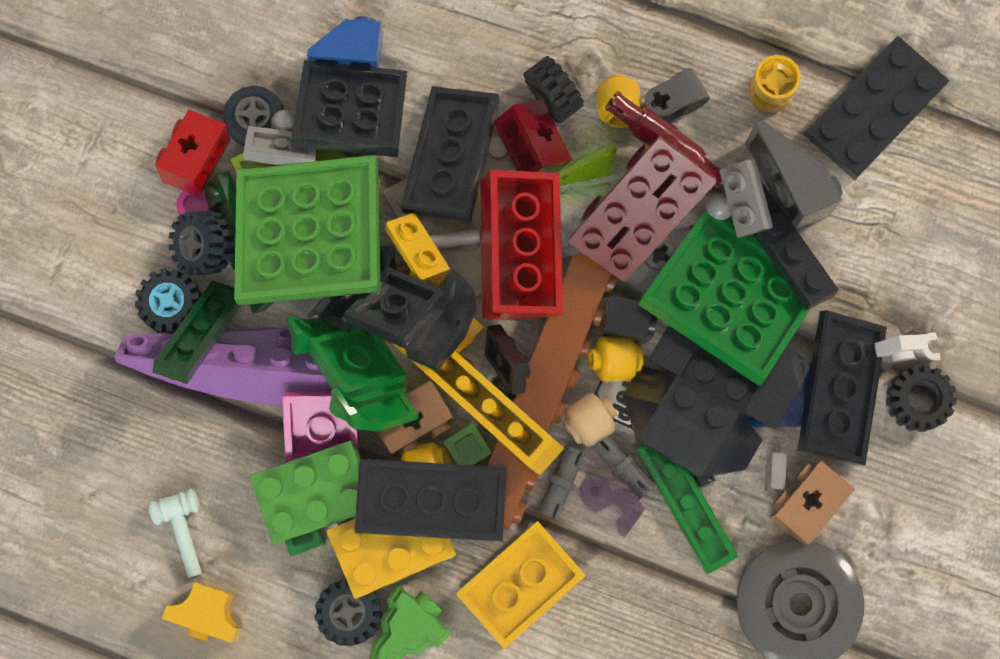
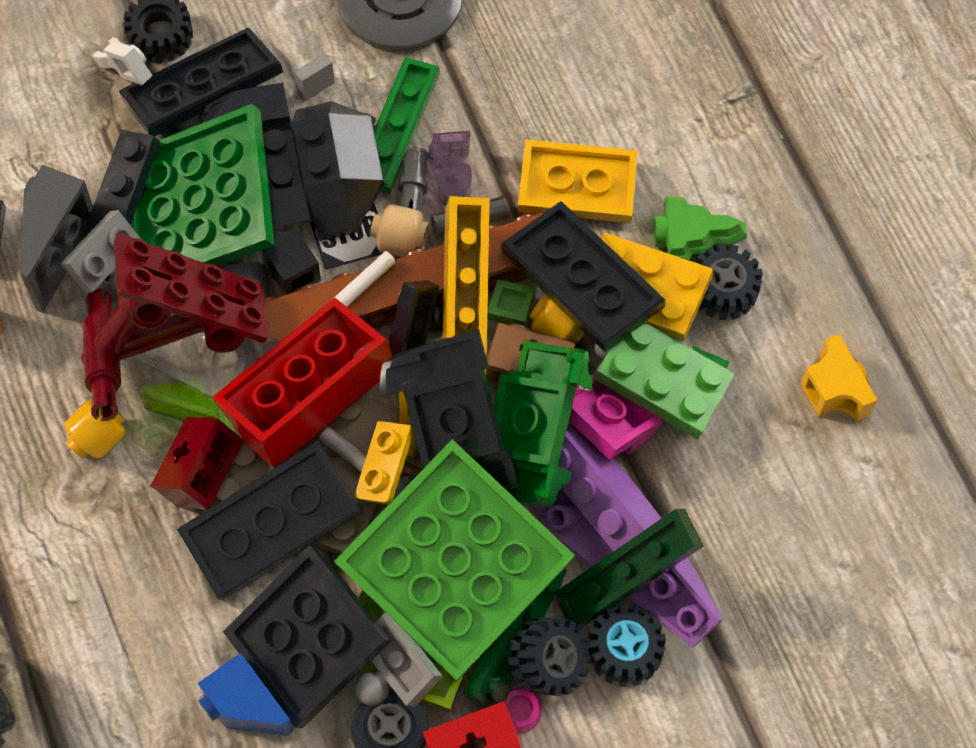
camera: 135 degrees left, 15 degrees down
light aqua piece [148,489,202,578] -> none
black tyre [523,56,584,124] -> none
yellow head [588,336,643,382] -> none
dark grey piece [642,68,710,123] -> none
medium nougat brick [770,461,855,545] -> none
none -> white bar [335,251,396,307]

